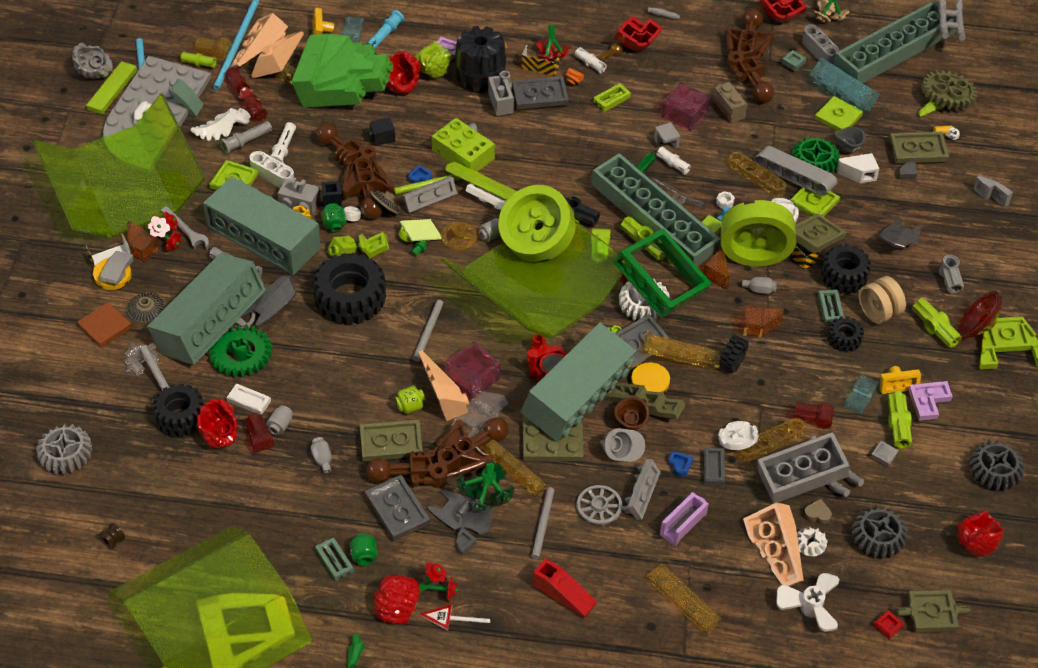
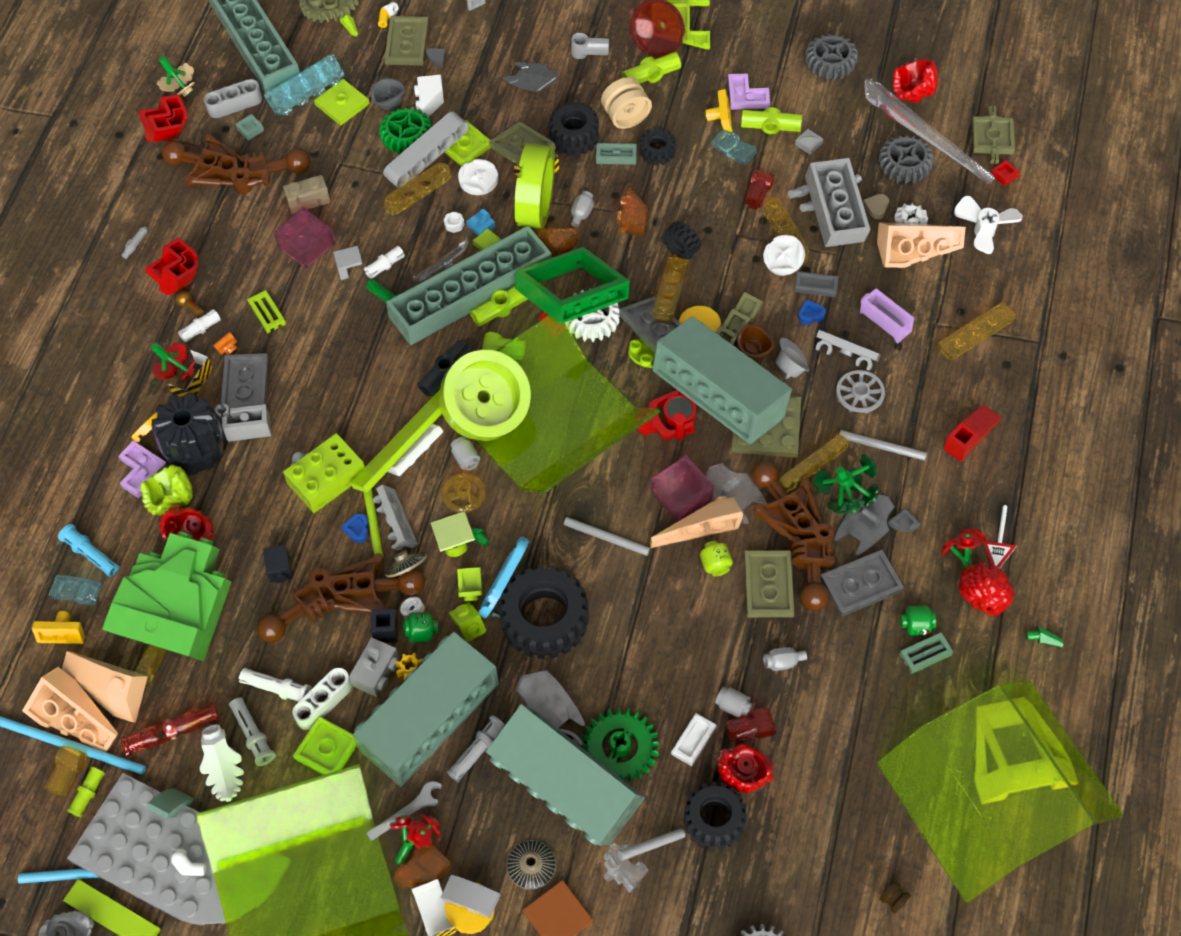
camera: 80 degrees left, 10 degrees up
none -> medium azure tile [478,536,530,619]
none -> clear animal [864,76,995,185]

